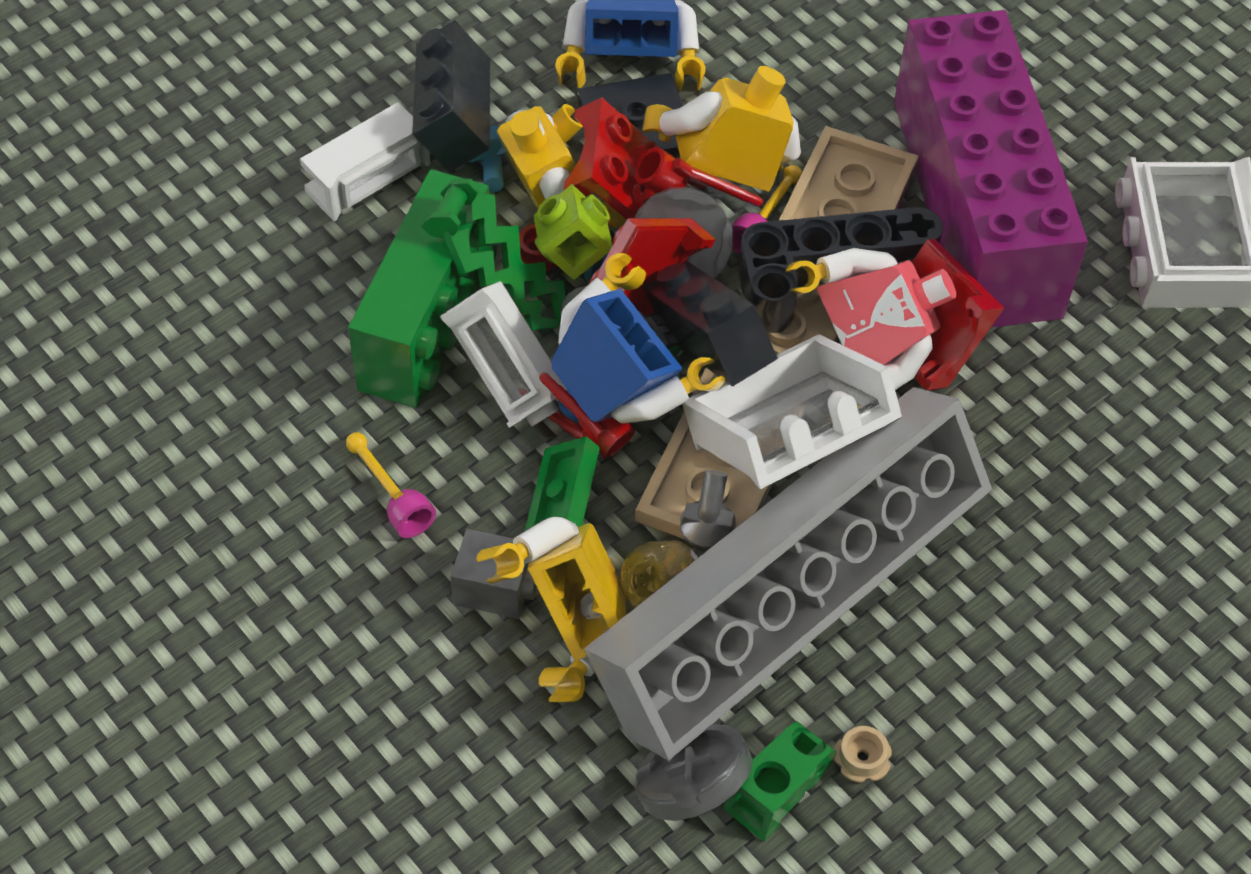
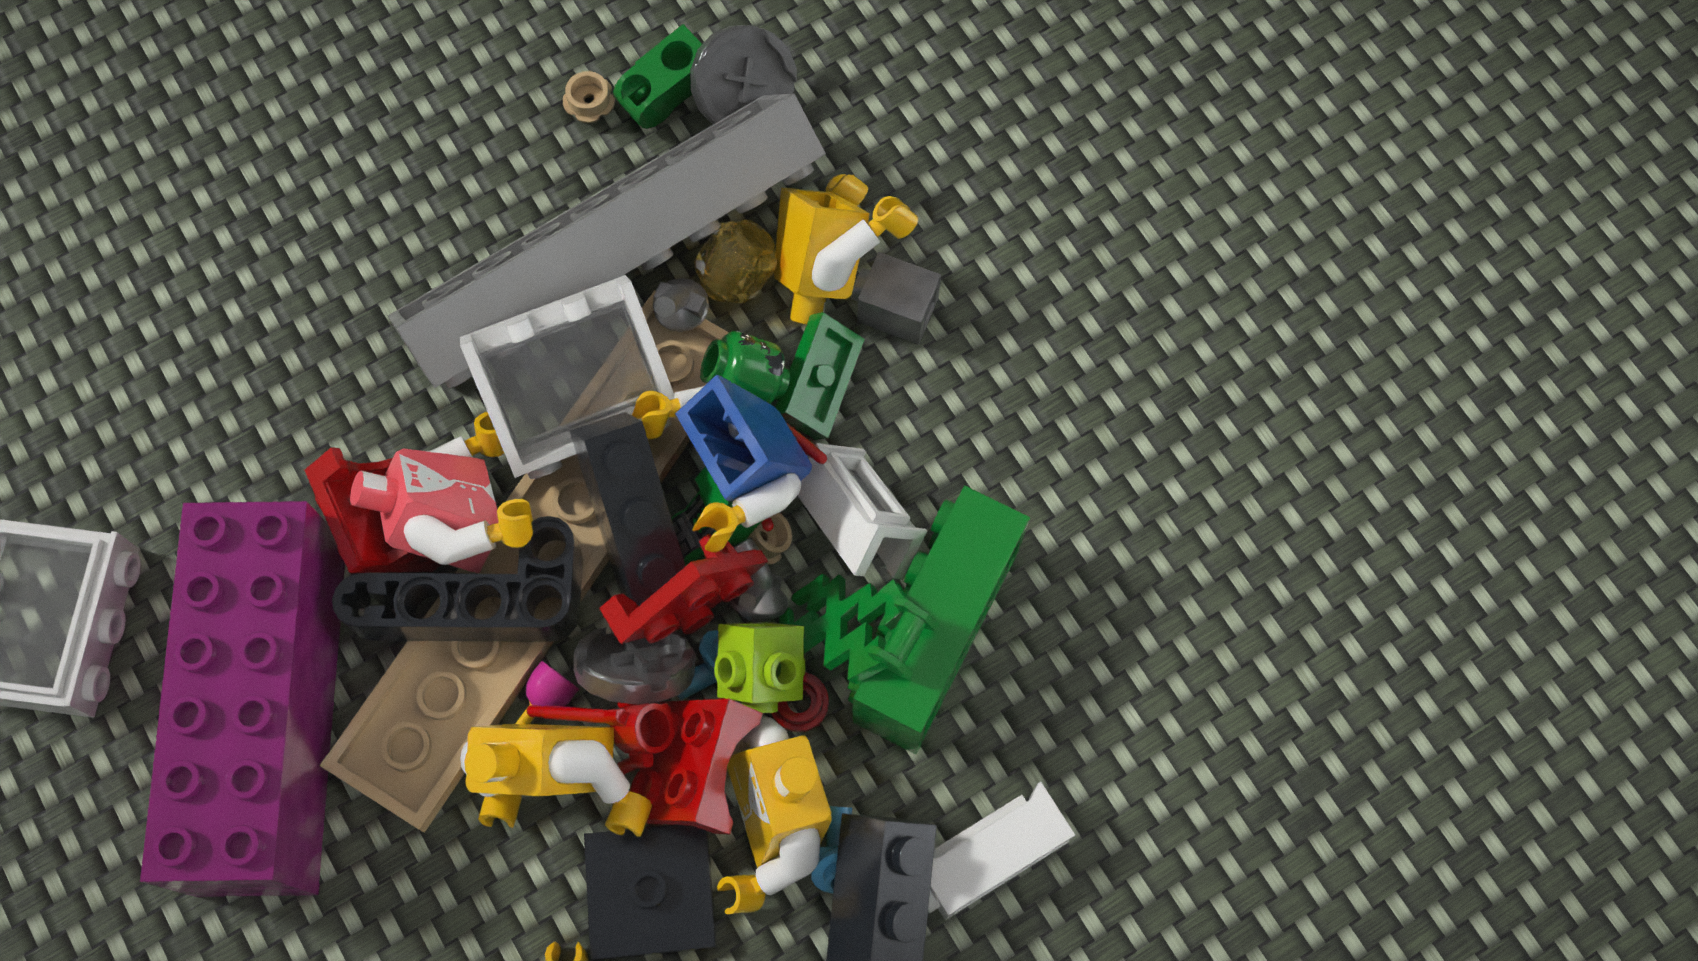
camera: 170 degrees left, 15 degrees up
dark pink hinge [346,432,436,538] -> none
none -> green head [700,331,790,404]

